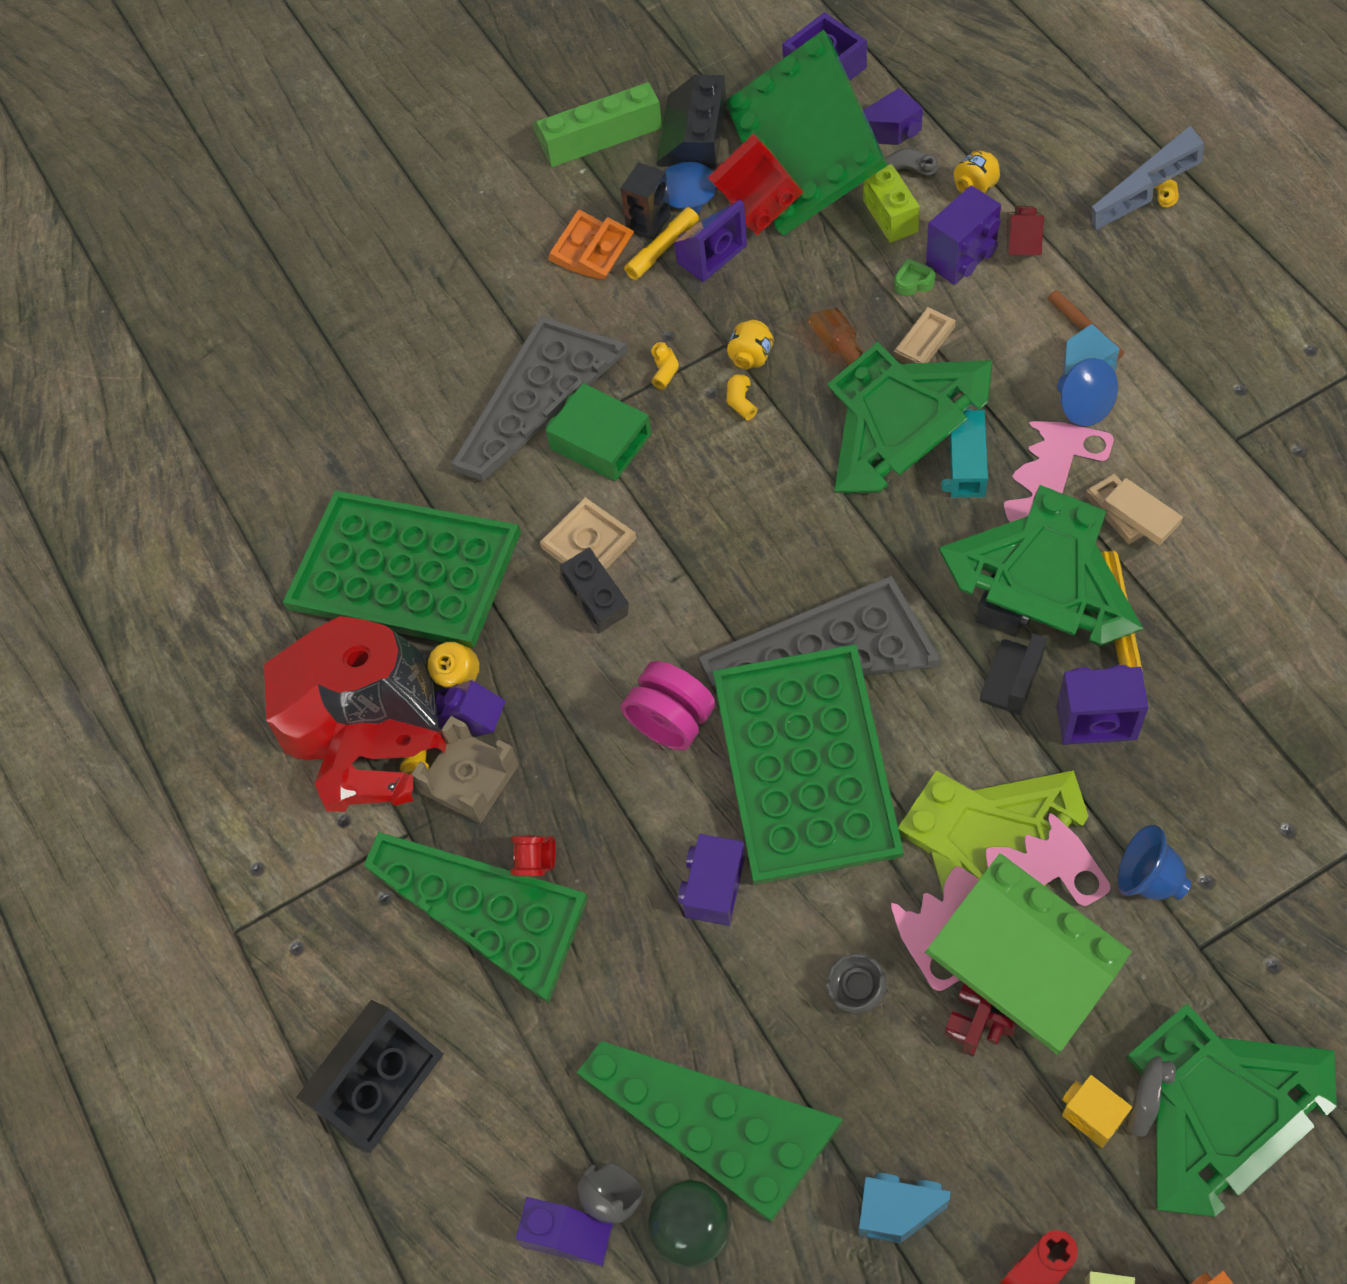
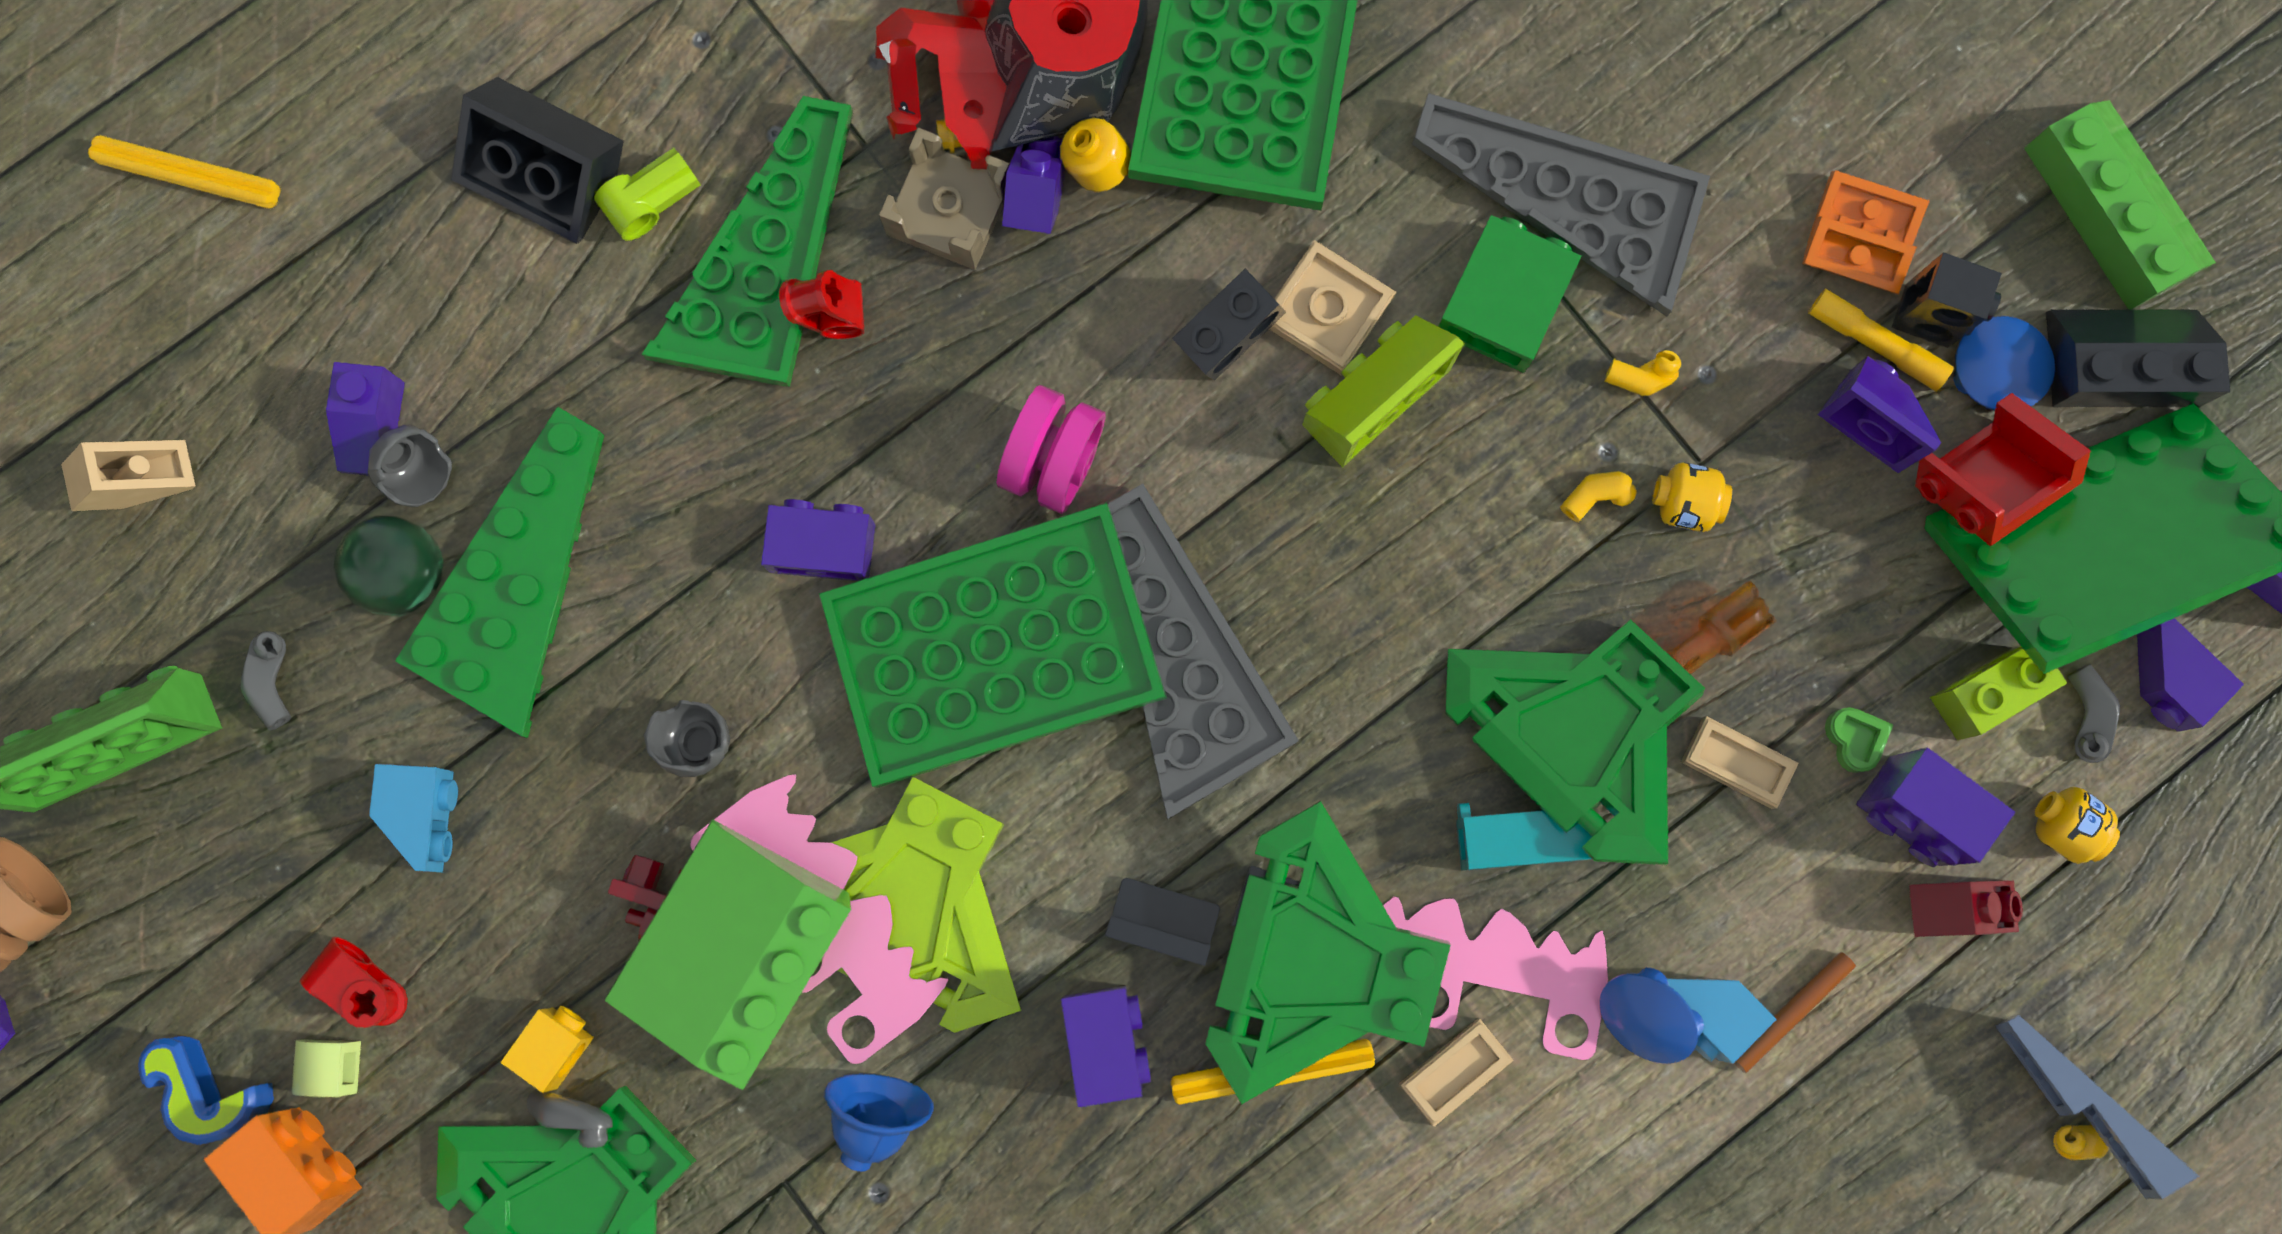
camera: 75 degrees right, 20 degrees up
tan tile [1103,478,1183,546] -> none
none -> lime piece [594,148,701,241]
none -> lime slope [1302,315,1464,468]

